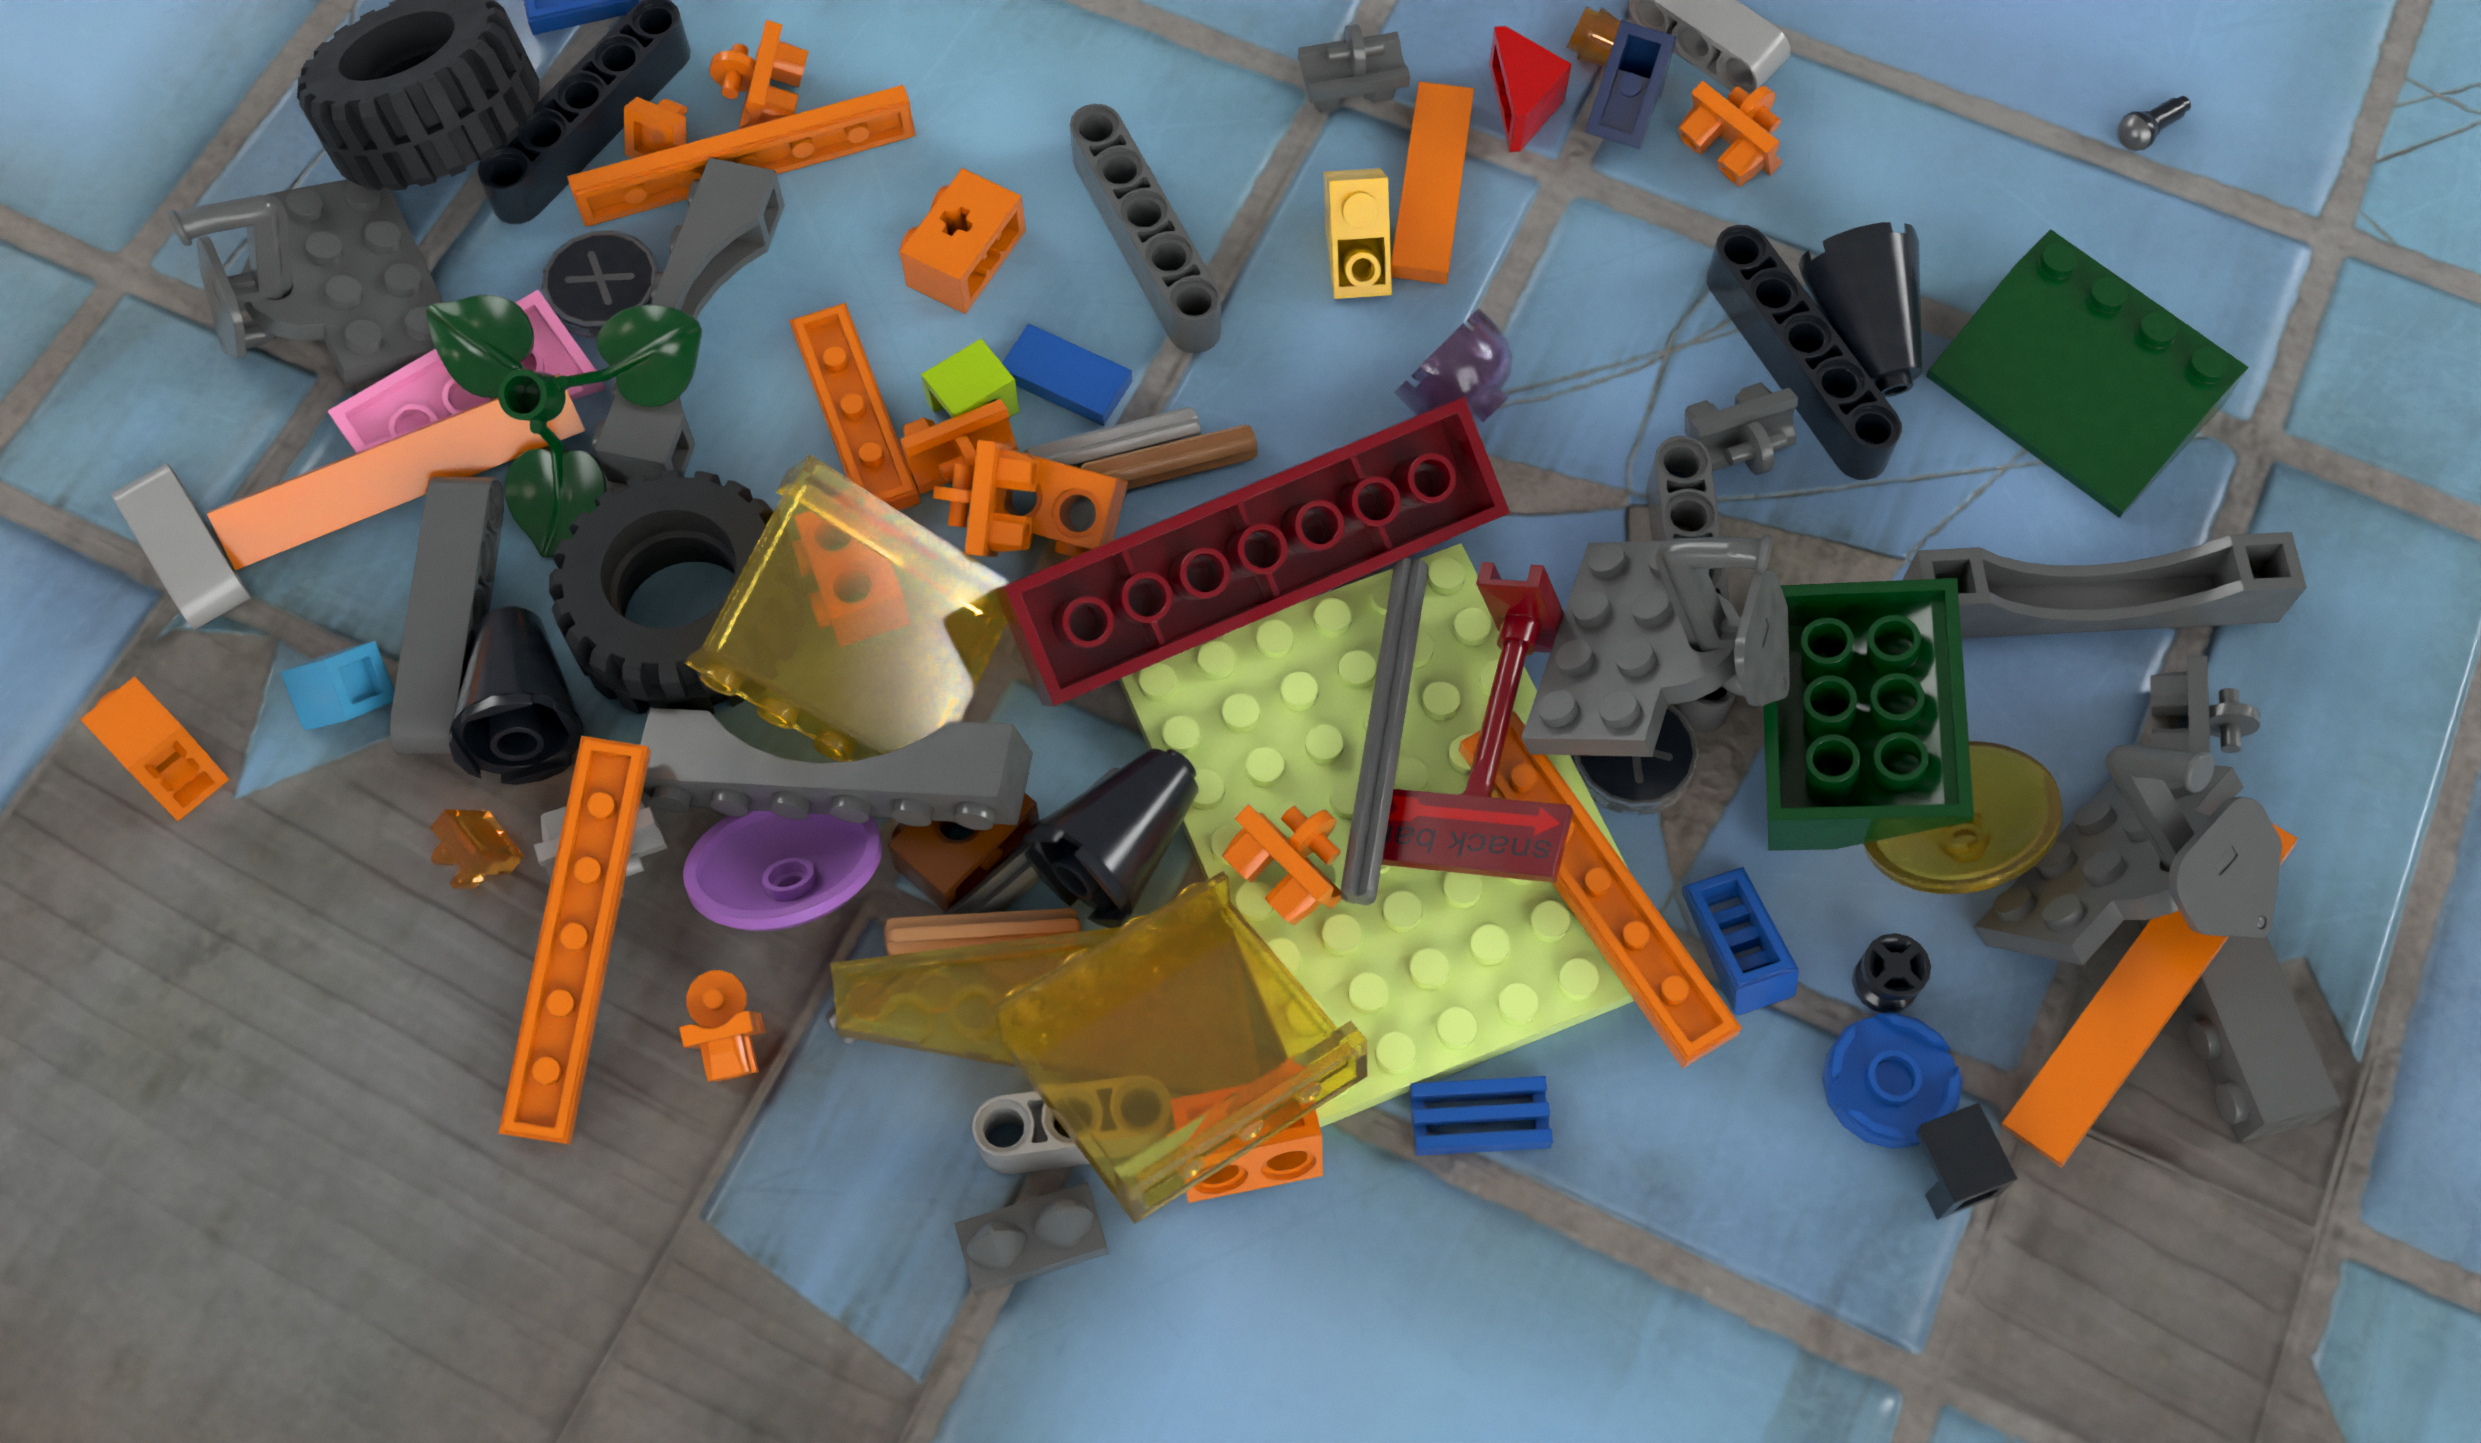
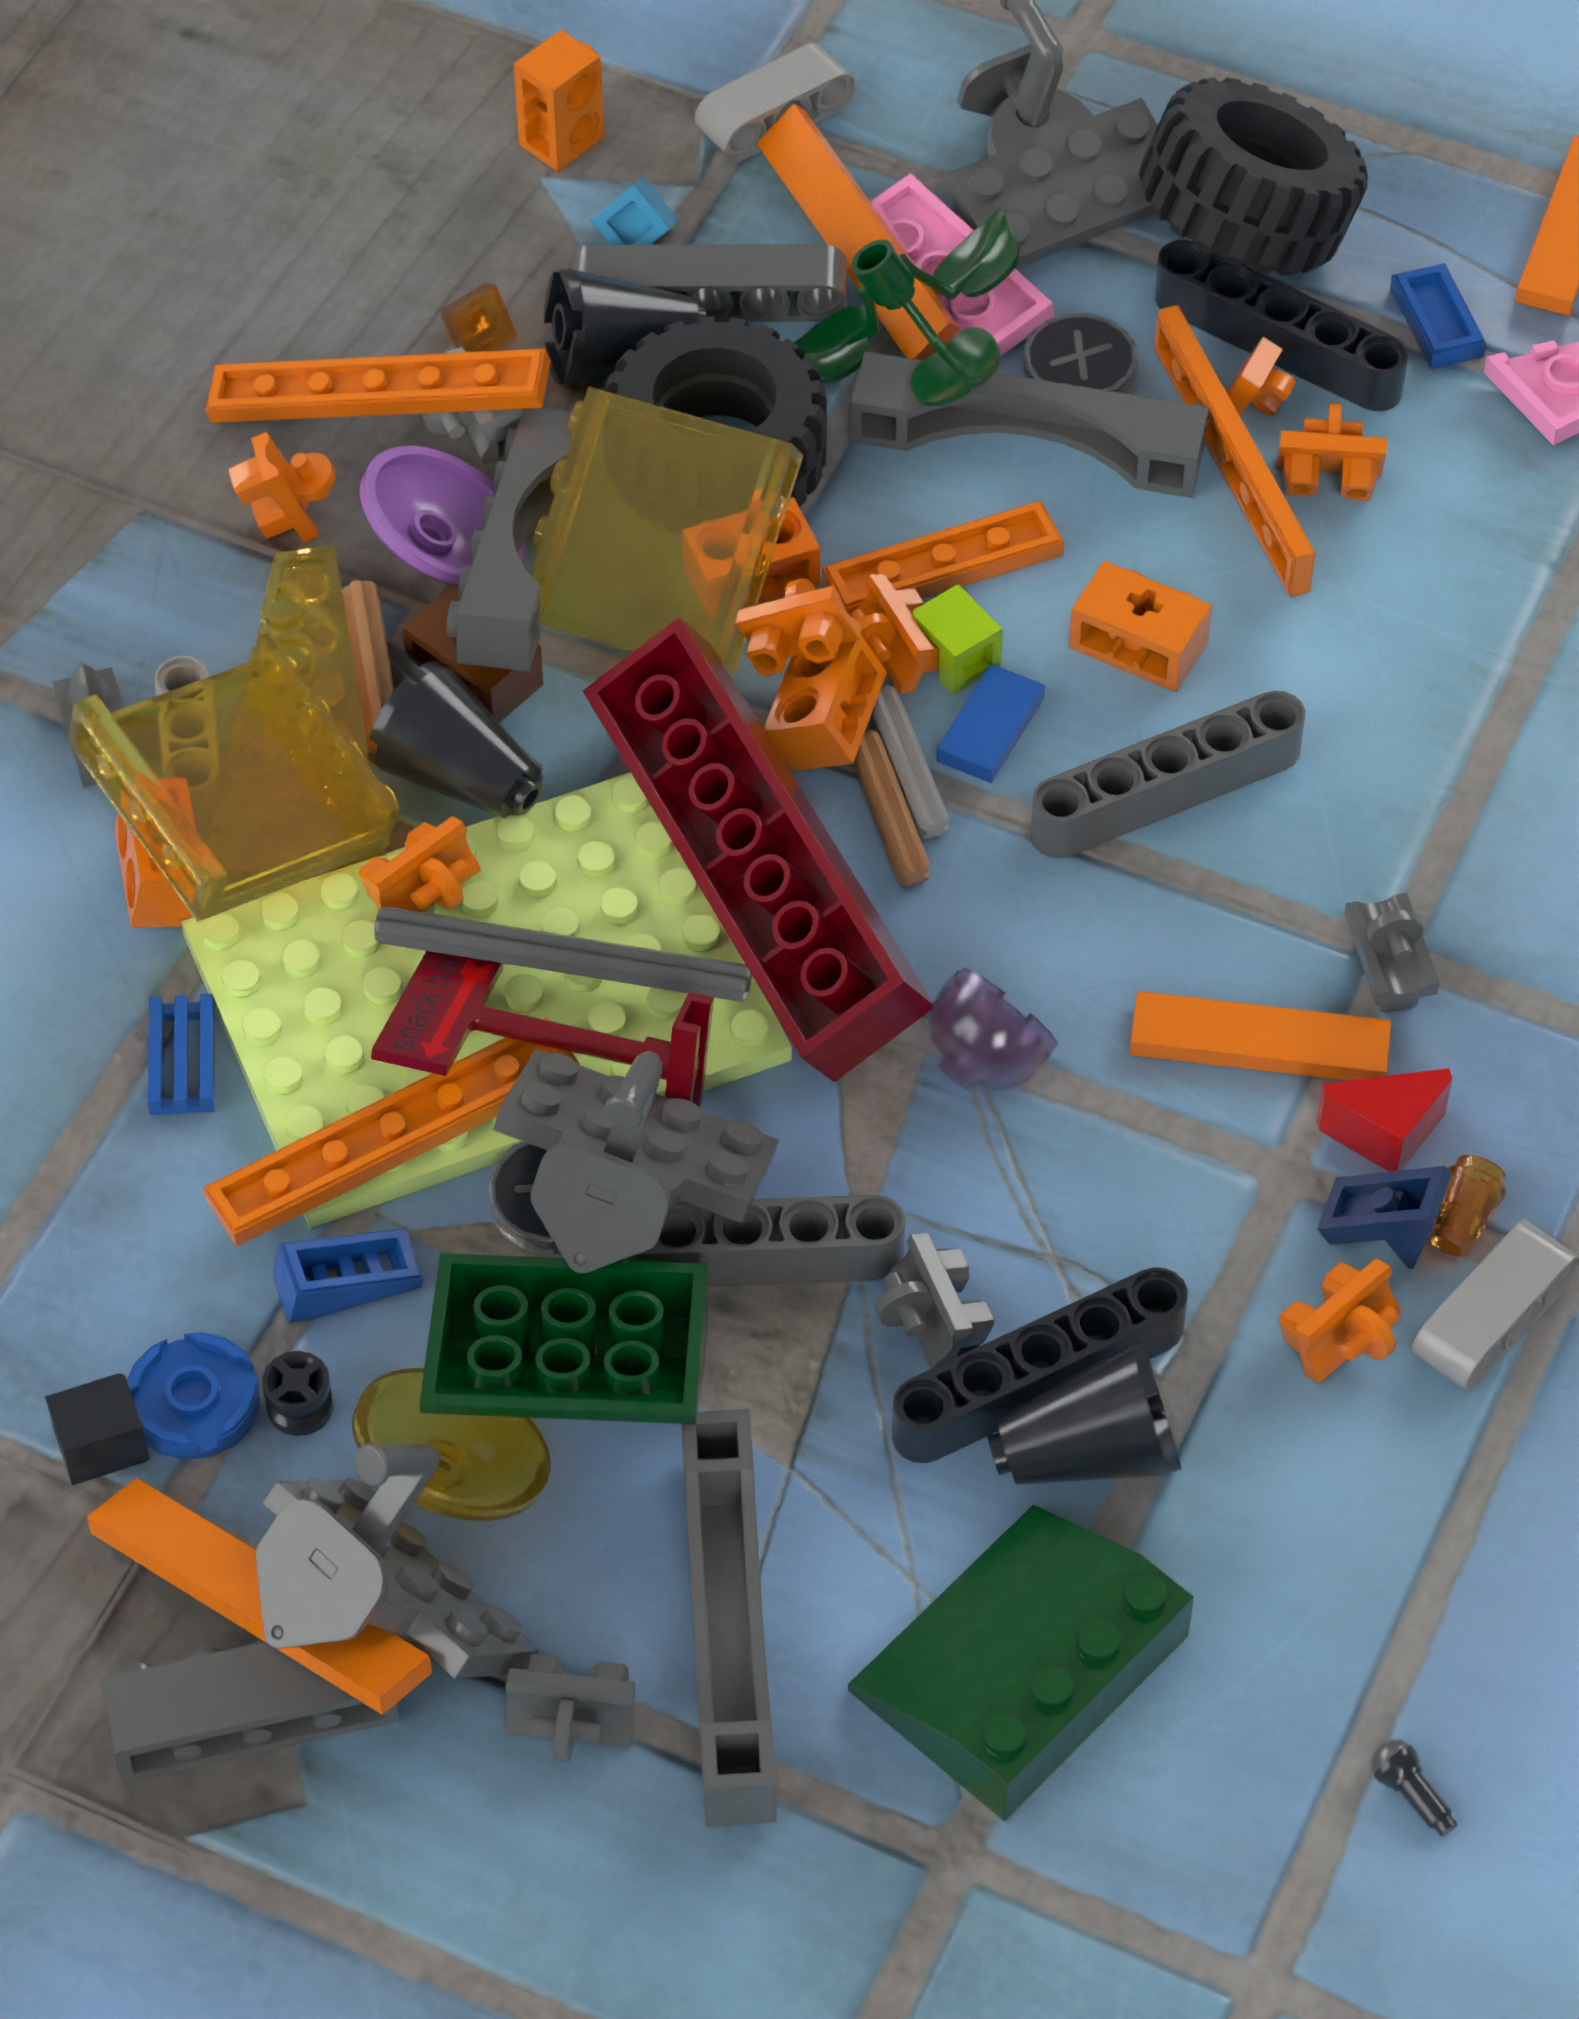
camera: 90 degrees right, 10 degrees down
yellow slope [1323,168,1392,299] -> none

